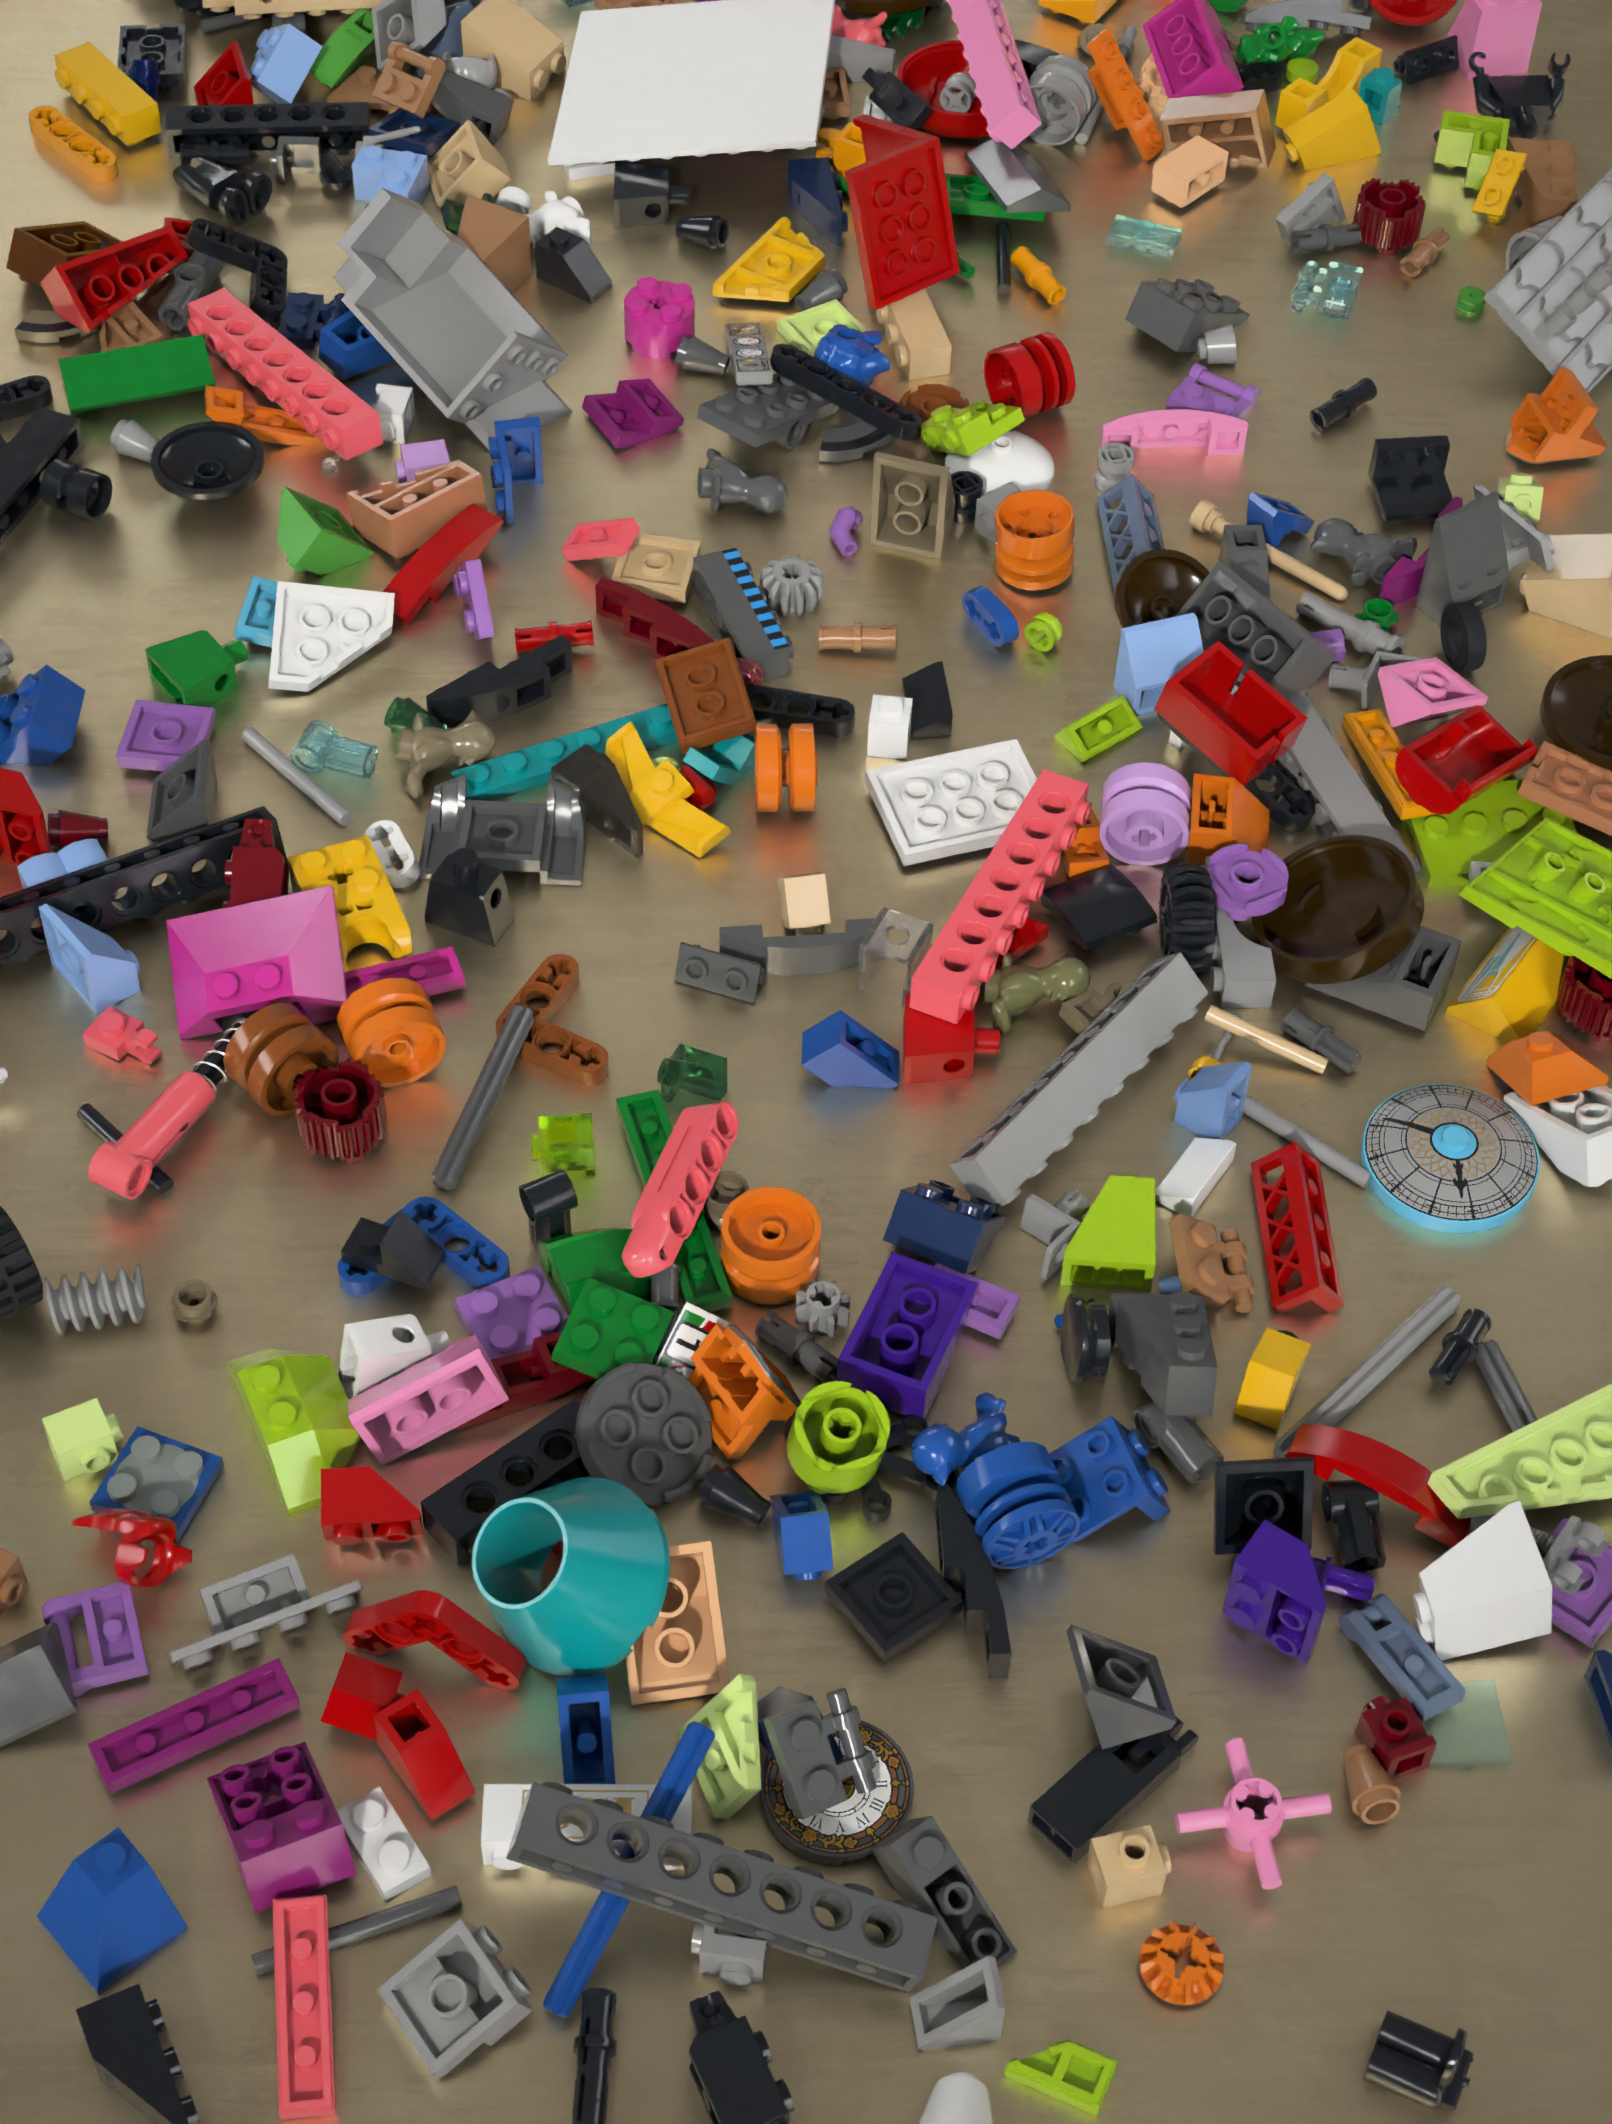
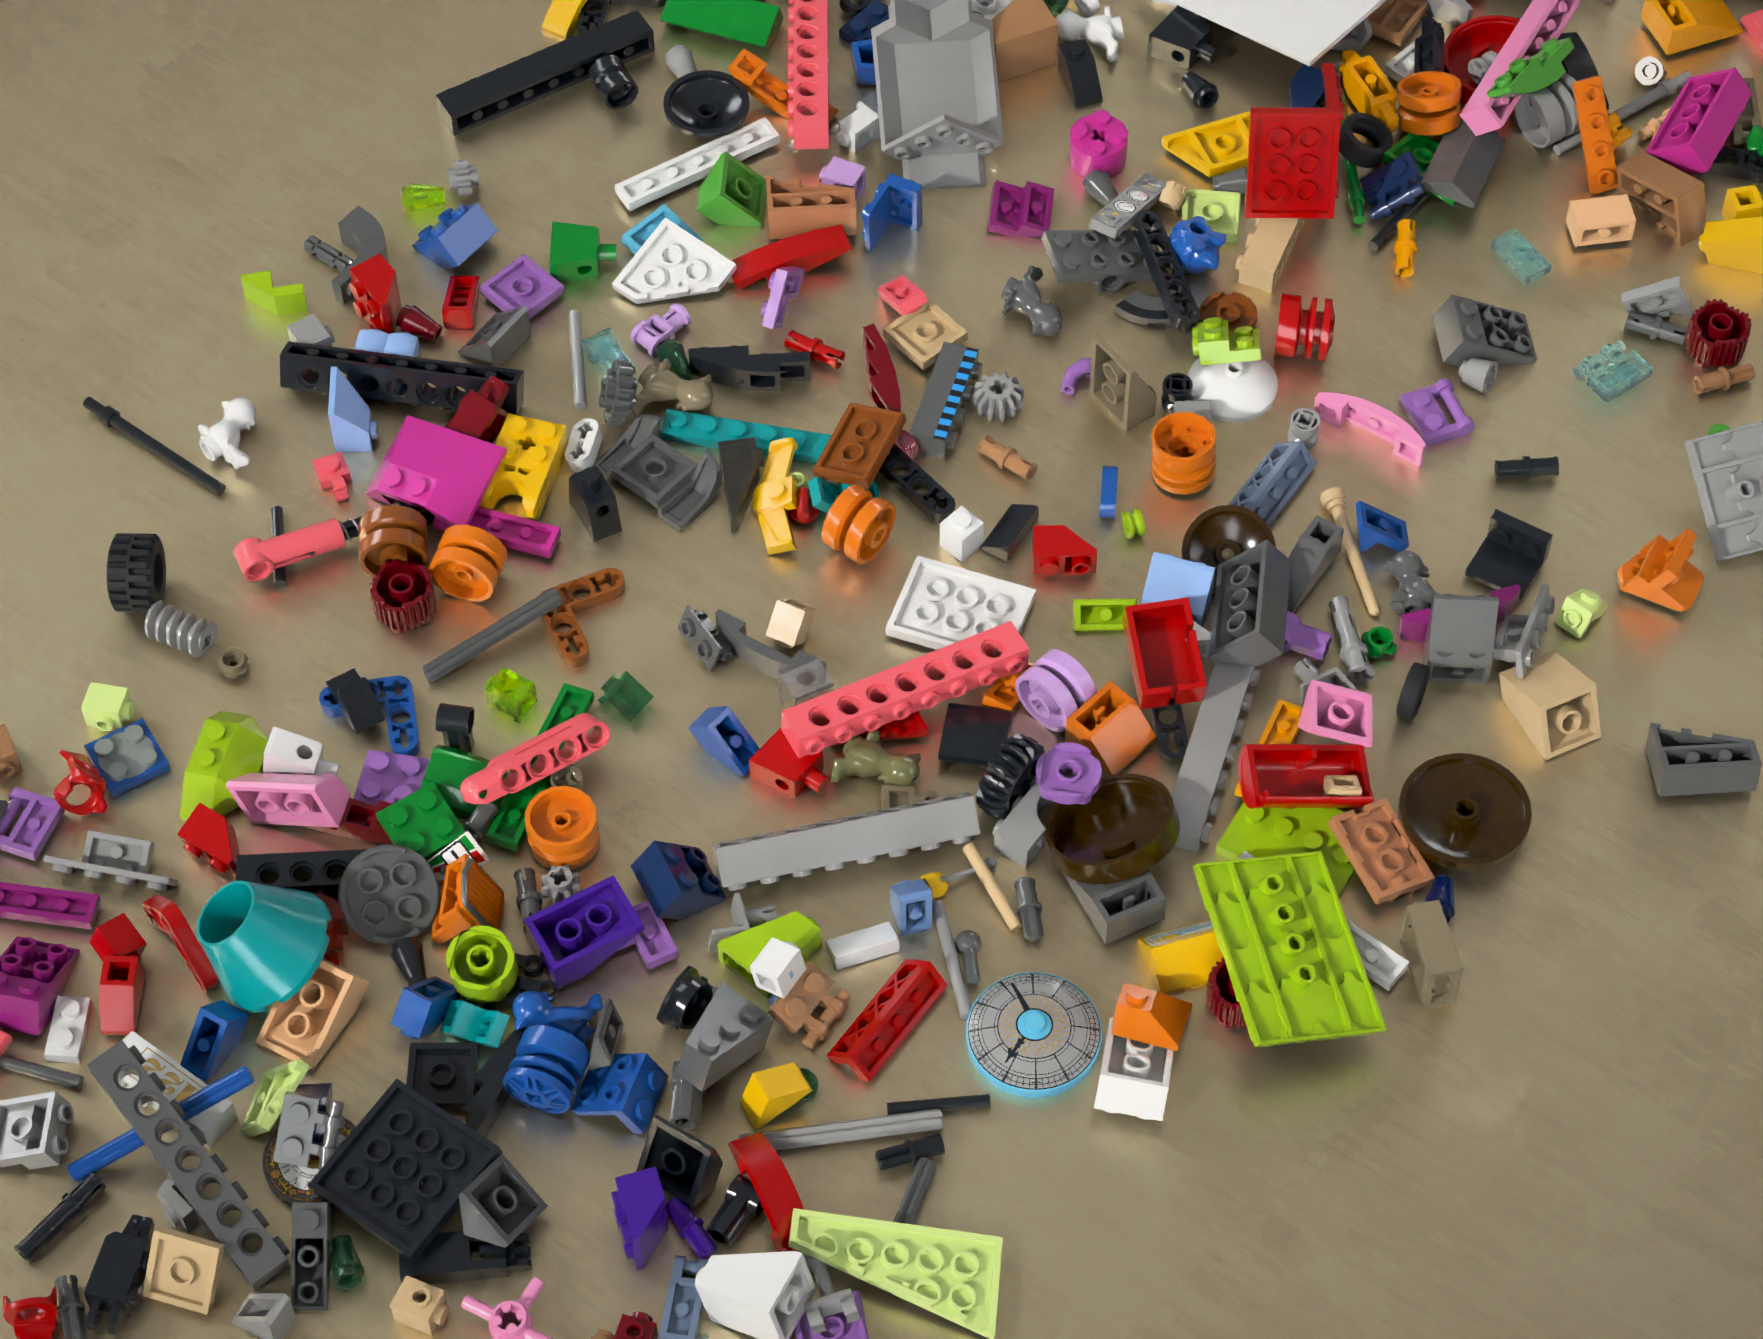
camera: 40 degrees right, 5 degrees up
none -> tan plate [142,1226,225,1315]
none -> black plate [307,1078,503,1262]
none -> clear green cone [329,1235,365,1289]
none -> teal slope [440,1000,510,1048]
none -> red slope [442,276,480,329]
none -> dark grey slope [588,998,624,1070]
none -> dark grey gear [599,359,638,426]
none -> white plate [615,117,780,211]
none -> lavender connector [630,303,692,358]
none -> white brick [750,937,806,999]
none -> black bar [887,1094,991,1115]
none -> dark grey bar [955,930,982,984]
none -> red slope [1032,525,1097,575]
none -> tan hose [1158,180,1188,211]
none -> tan slope [1323,775,1362,796]
none -> dark blue plate [1360,151,1425,220]
none -> orange wheel [1397,71,1462,136]
none -> bright green slope [1487,37,1575,99]

